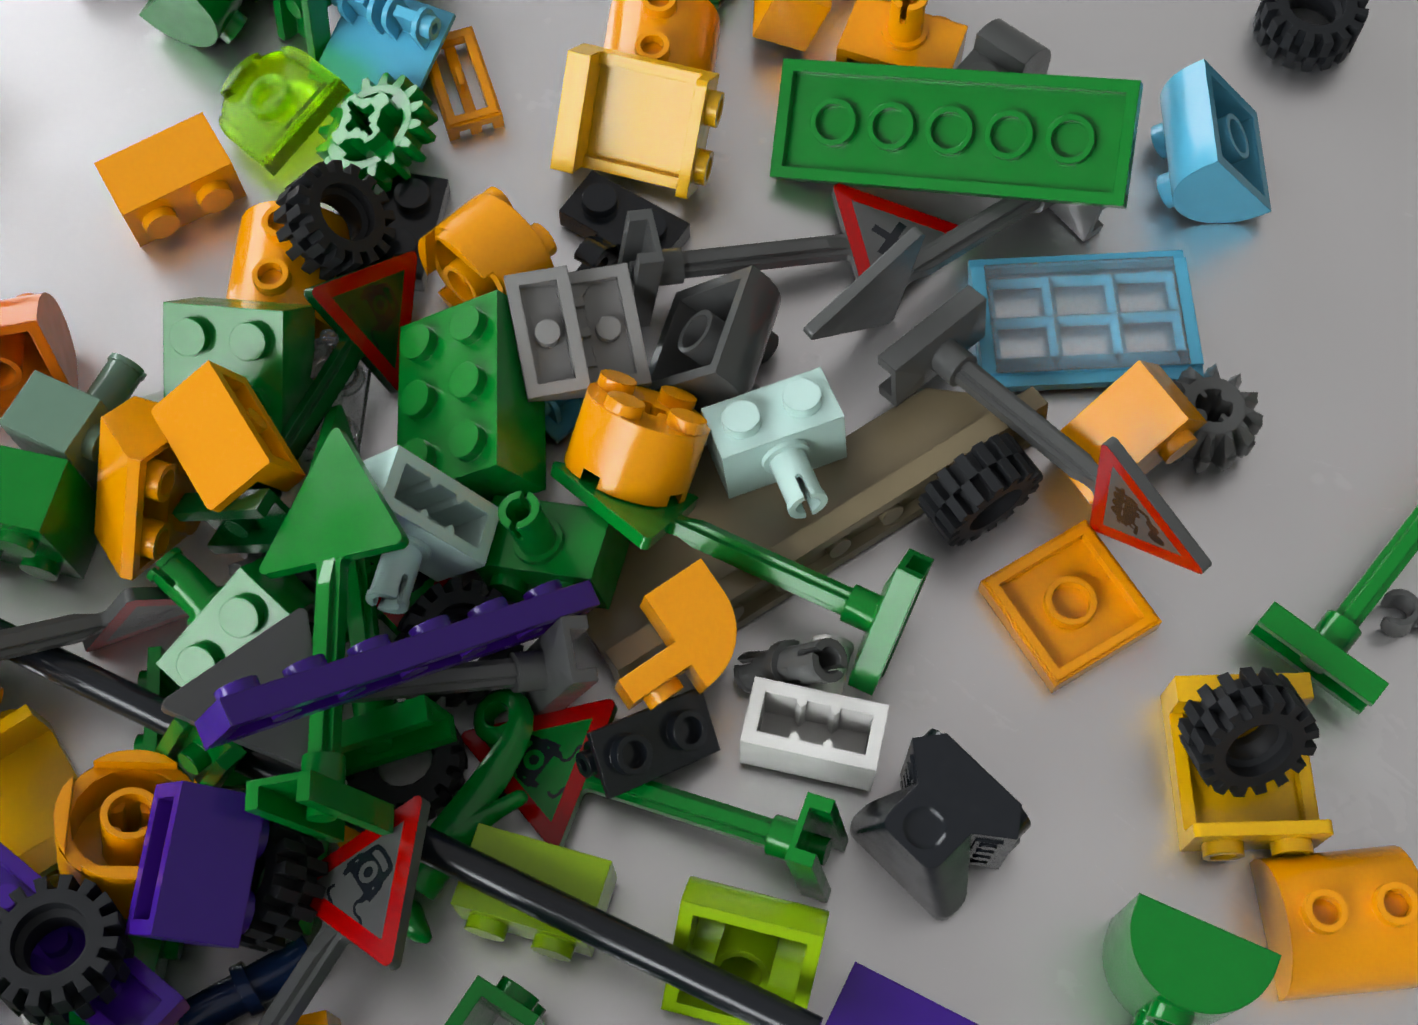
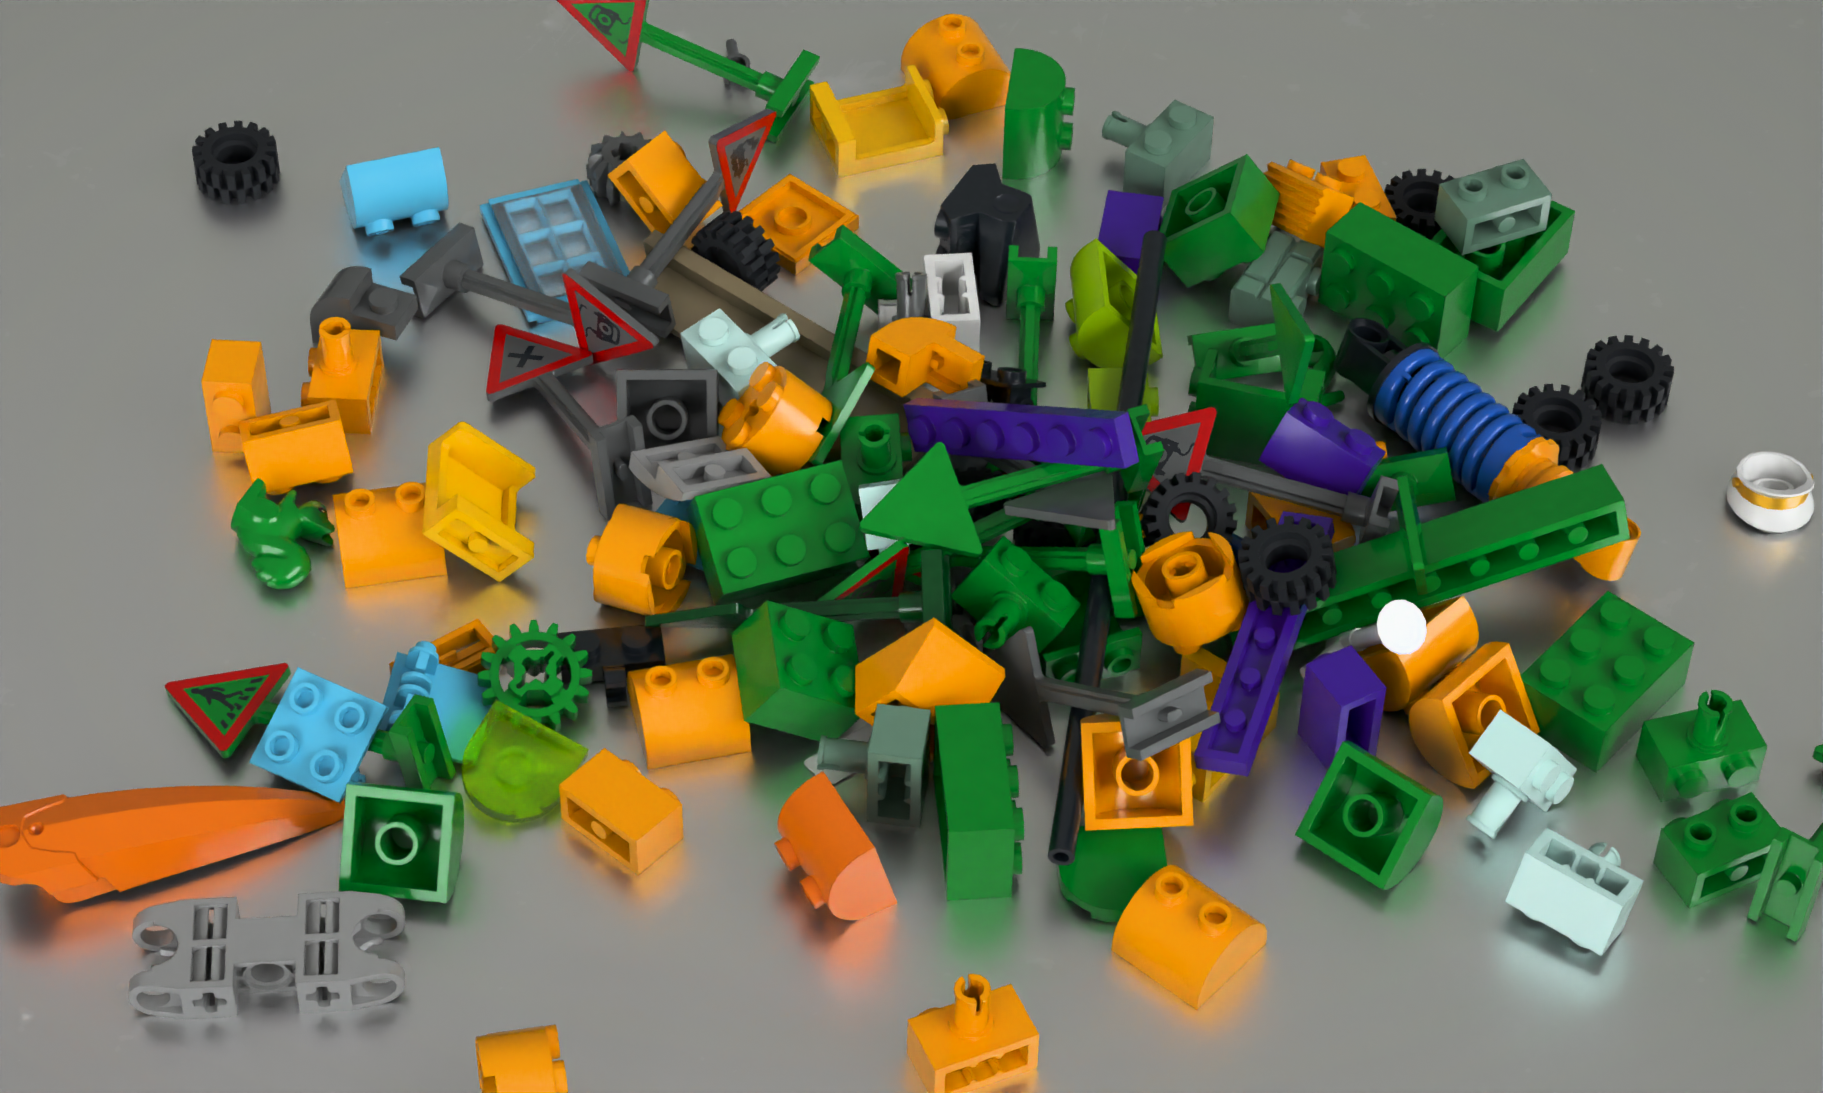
camera: 110 degrees left, 20 degrees down
dark purple piece [125,781,269,948] -> none
light orange panel [152,360,306,512] -> none
black tyre [274,160,396,281] -> none
black plate [559,170,690,271] -> none
green plate [770,58,1143,209] -> none
black tyre [1178,667,1319,797] -> none

